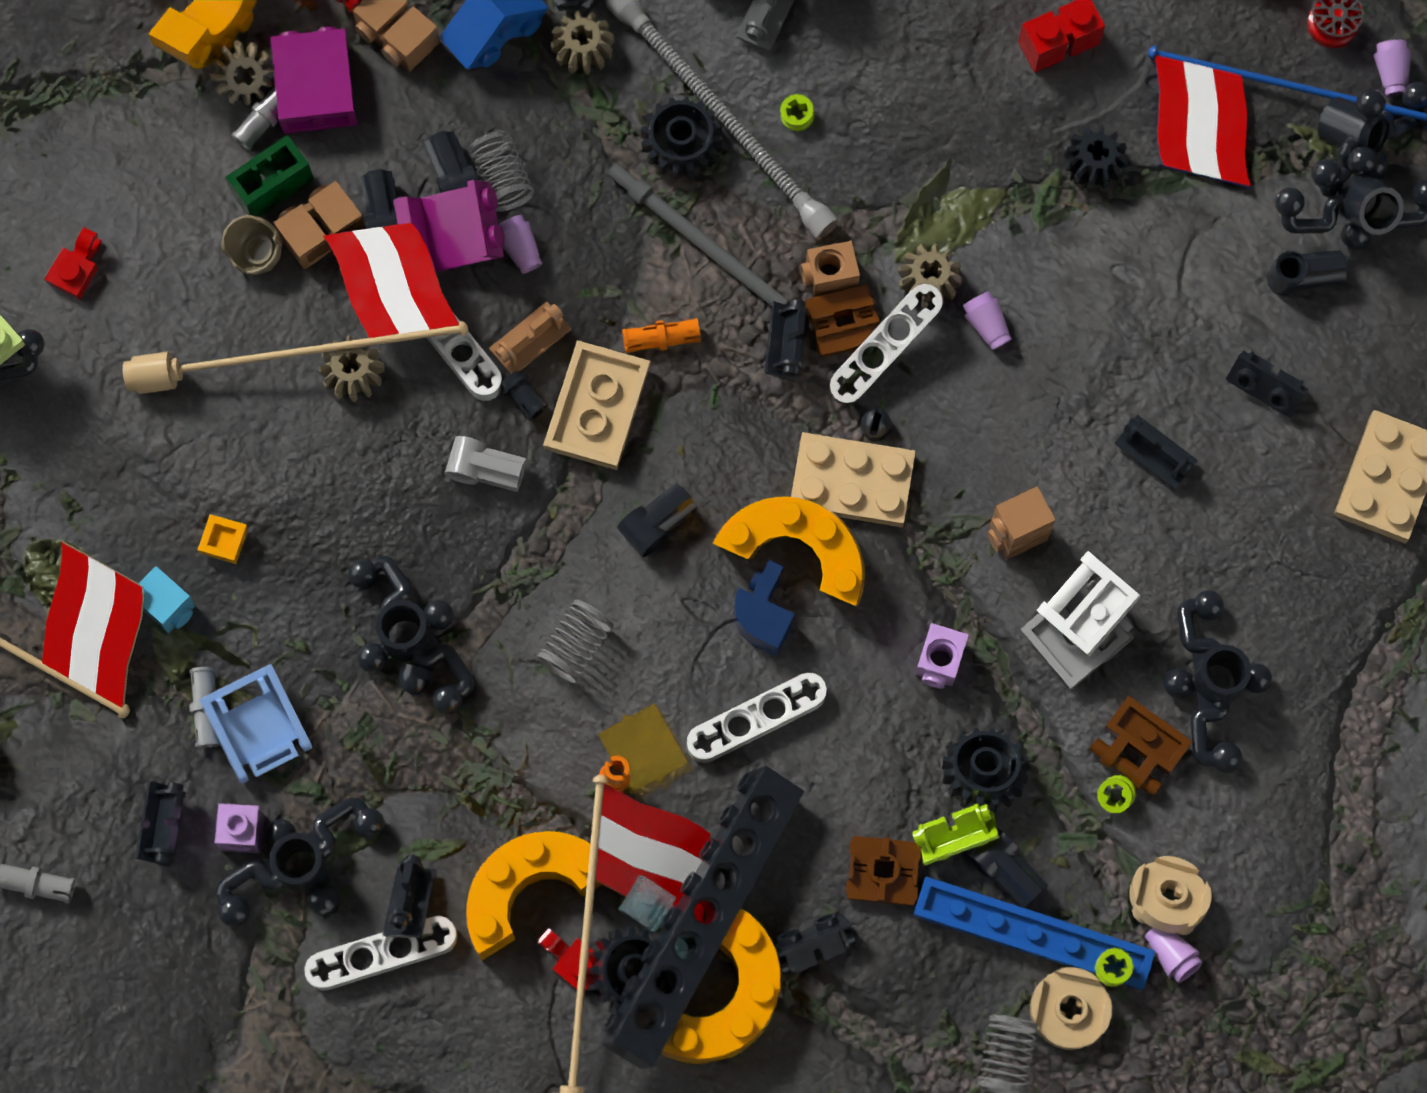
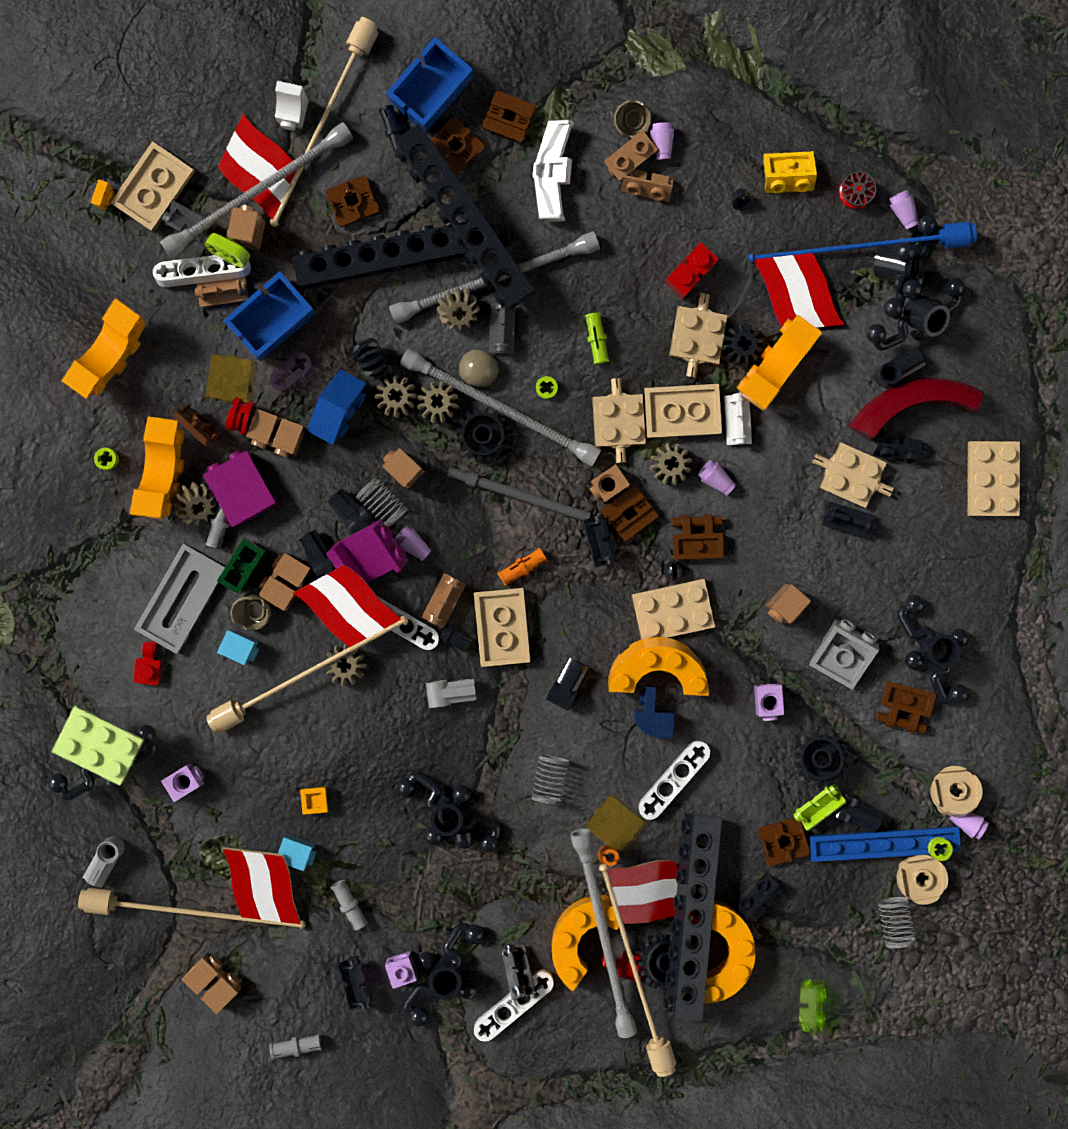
camera: 25 degrees left, 15 degrees up
light blue container [198,664,312,784] -> none
clear light blue plate [619,875,676,932] -> none
white beam [830,284,943,403] -> none
white plate [1037,551,1141,656] -> none
lime bush [1097,775,1136,813] -> none
none -> light grey piece [134,544,225,654]
none -> lavender brick [161,763,204,802]
none -> medium azure brick [217,629,259,665]
none -> medium nougat piece [382,448,425,489]
none -> dark tan gear [417,381,459,423]
none -> dark tan hair [459,349,499,387]
none -> light grey hose [570,828,637,1038]
none -> lime pin [585,312,609,364]
none -> tan plate [592,378,646,463]
none -> tan plate [644,384,722,438]
none -> tan plate [669,293,727,378]
none -> reddish brown plate [672,514,724,559]
none -> white hinge [724,393,752,445]
none -> light orange brick [737,315,822,411]
none -> tan plate [812,443,893,508]
none -> dark red brick [847,378,984,440]

